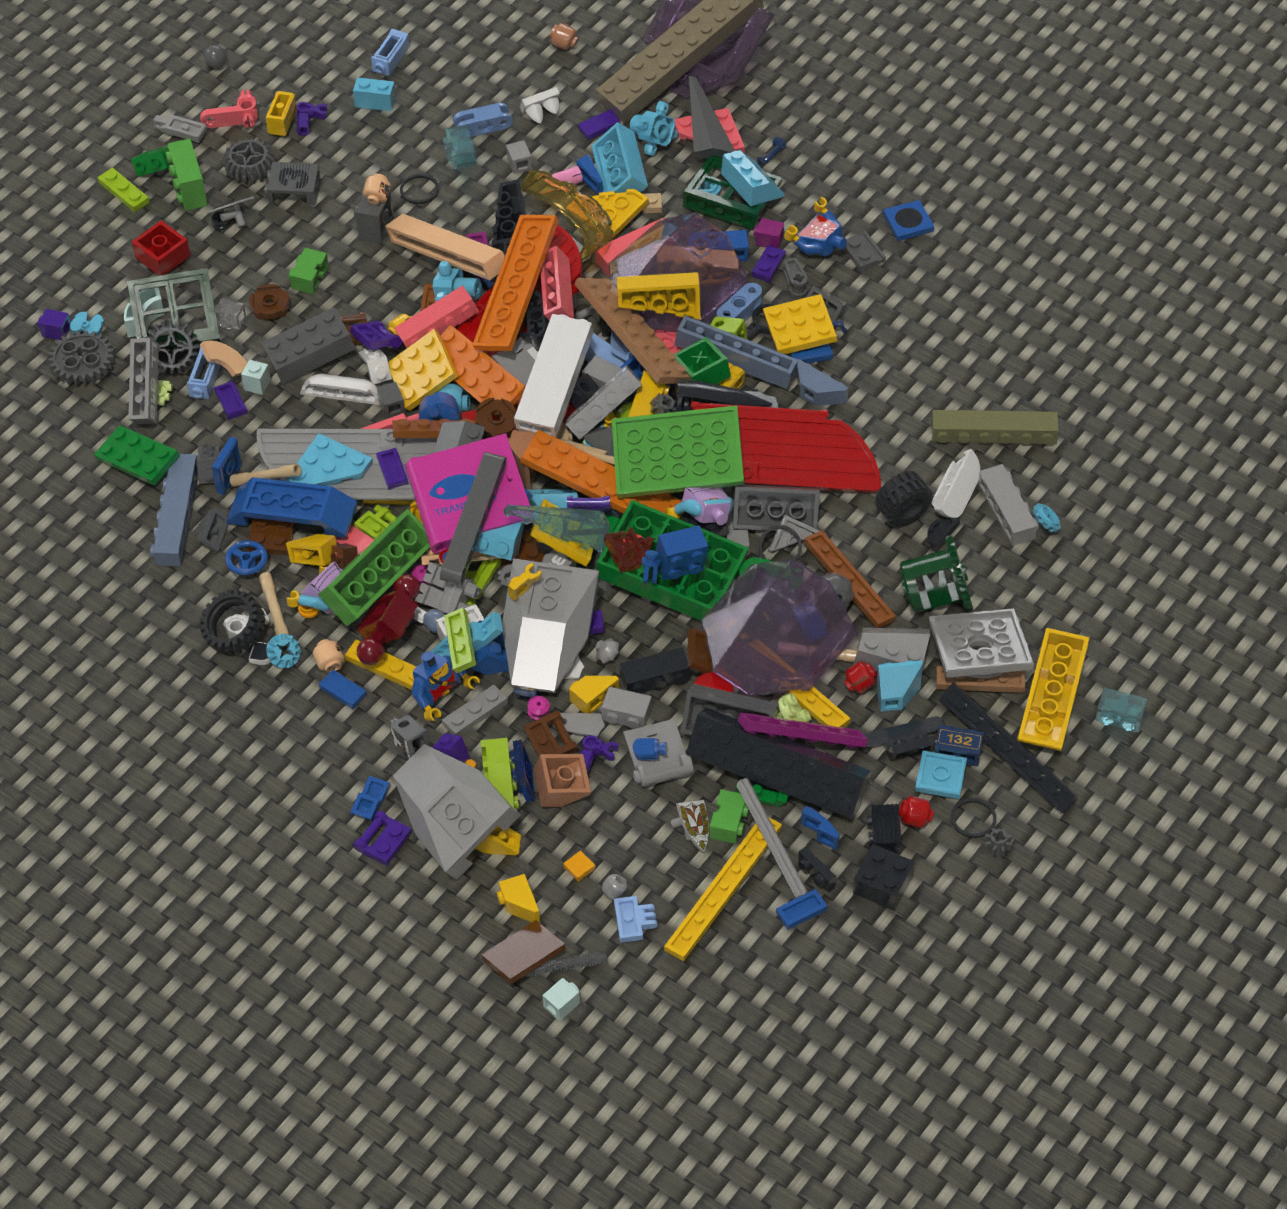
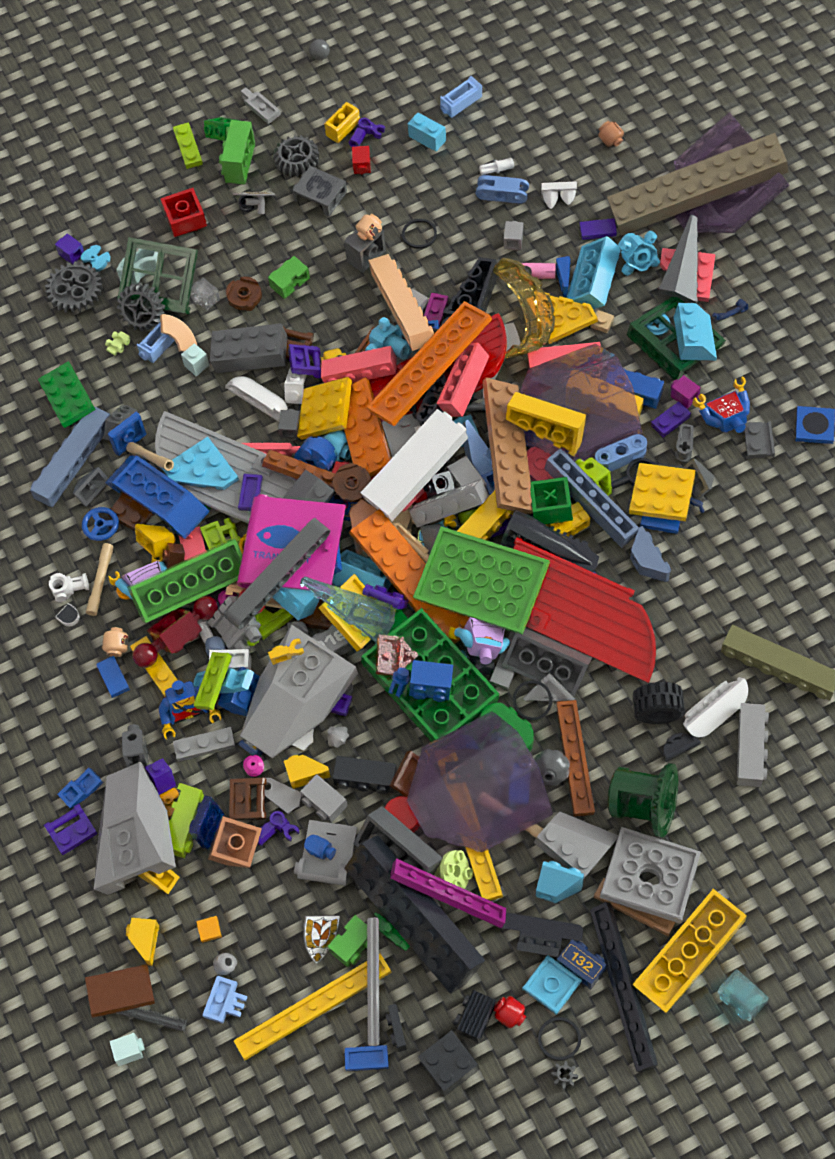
camera: 30 degrees right, 10 degrees up
light grey brick [129,338,159,425] -> none
black tyre [199,589,265,655] -> none
coral piece [200,90,258,128] -> none
dark purple tile [214,381,248,420] -> none
medium azure gear [266,633,301,668] -> none
clear light blue brick [442,125,476,169] -> none
dark grey gear [649,393,676,414] -> none
blue slope [801,806,839,850] -> none
red head [844,661,877,694] -> none
medium azure gear [1033,503,1061,532] -> none
none -> red brick [352,146,371,174]
none -> white axle [479,158,514,175]

